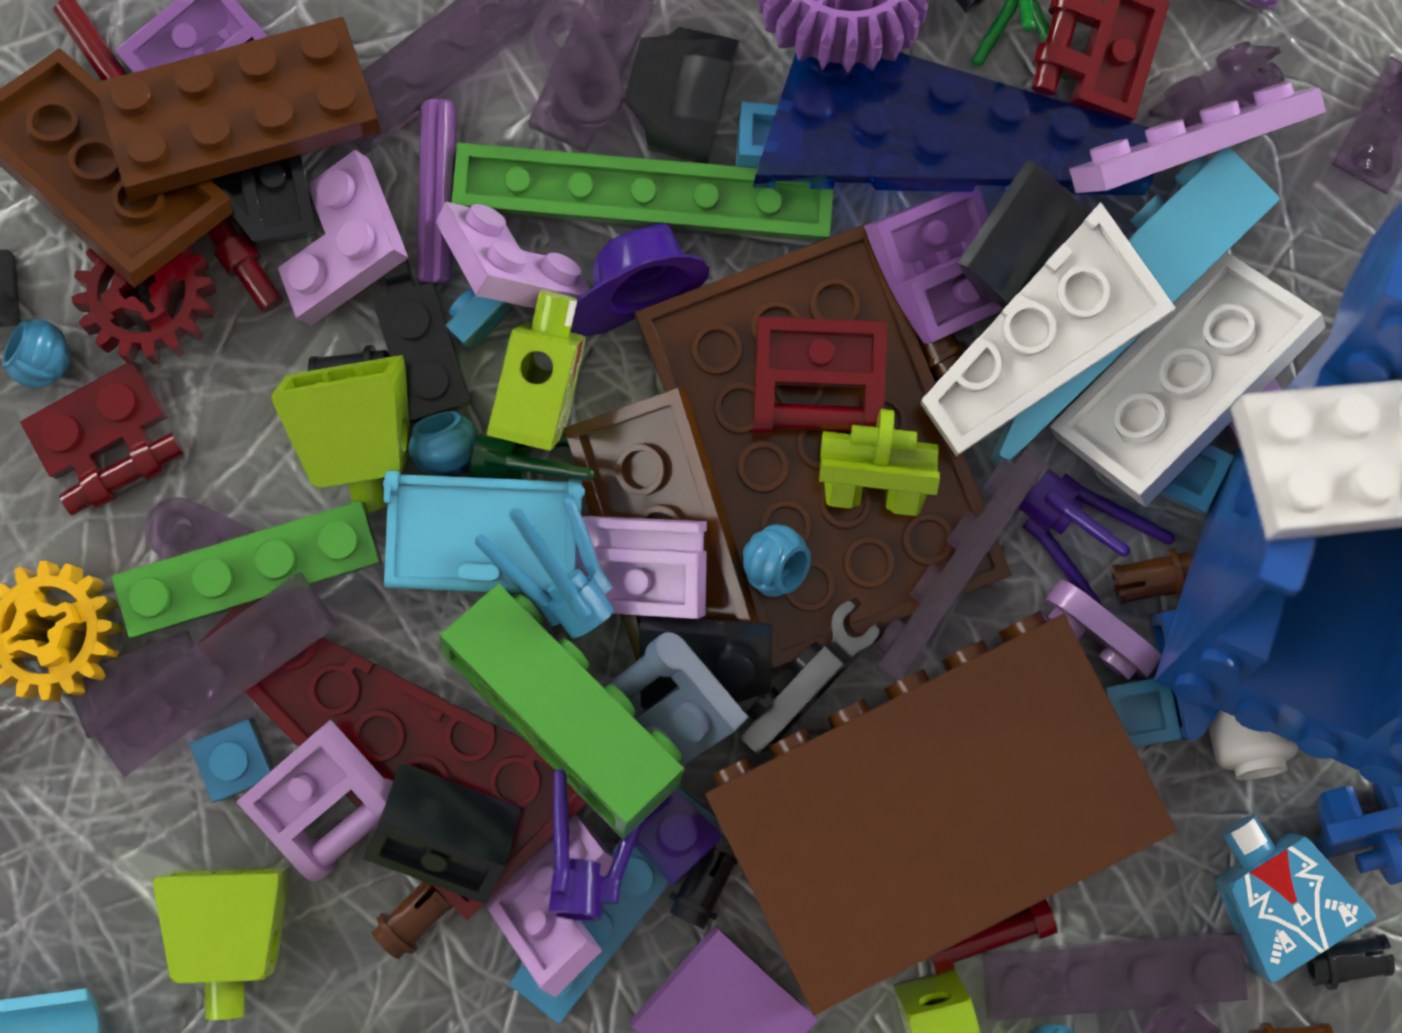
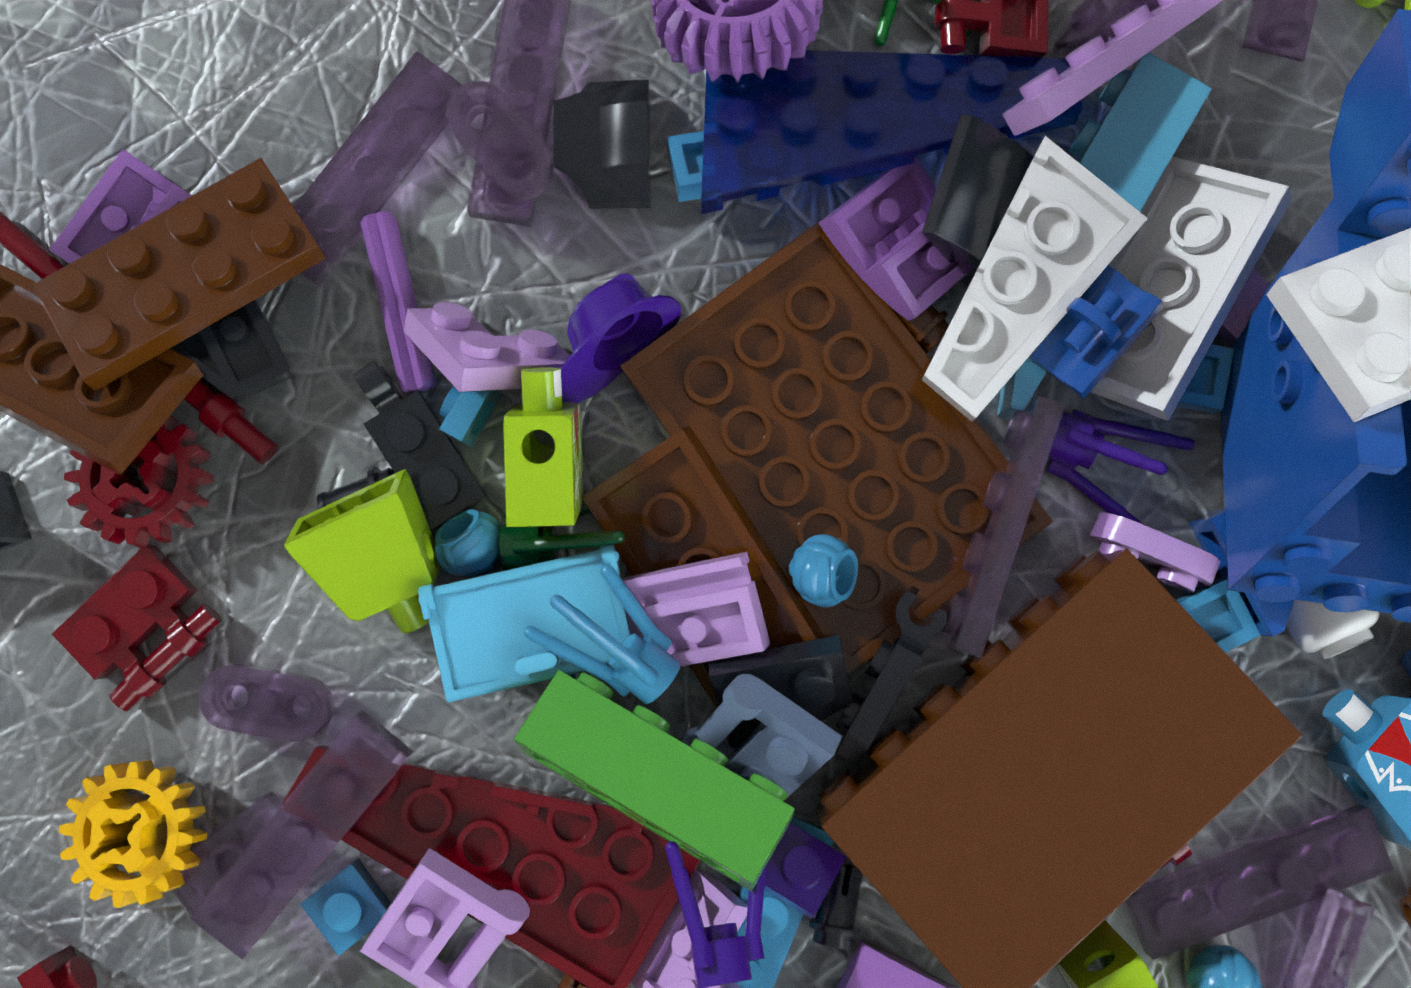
camera: 10 degrees left, 0 degrees up
dark azure piece [2,319,71,389] -> none
bright green plate [111,500,383,639] -> none
lavender plate [278,150,409,326] -> none
black panel [363,764,522,904] -> none
bright green plate [452,143,835,241] -> none
dark red plate [753,316,887,435] -> none
lime hips [819,409,940,516] -> none
reddish brown pin [1111,548,1192,605] -> none
none -> blue hips [1030,265,1163,399]

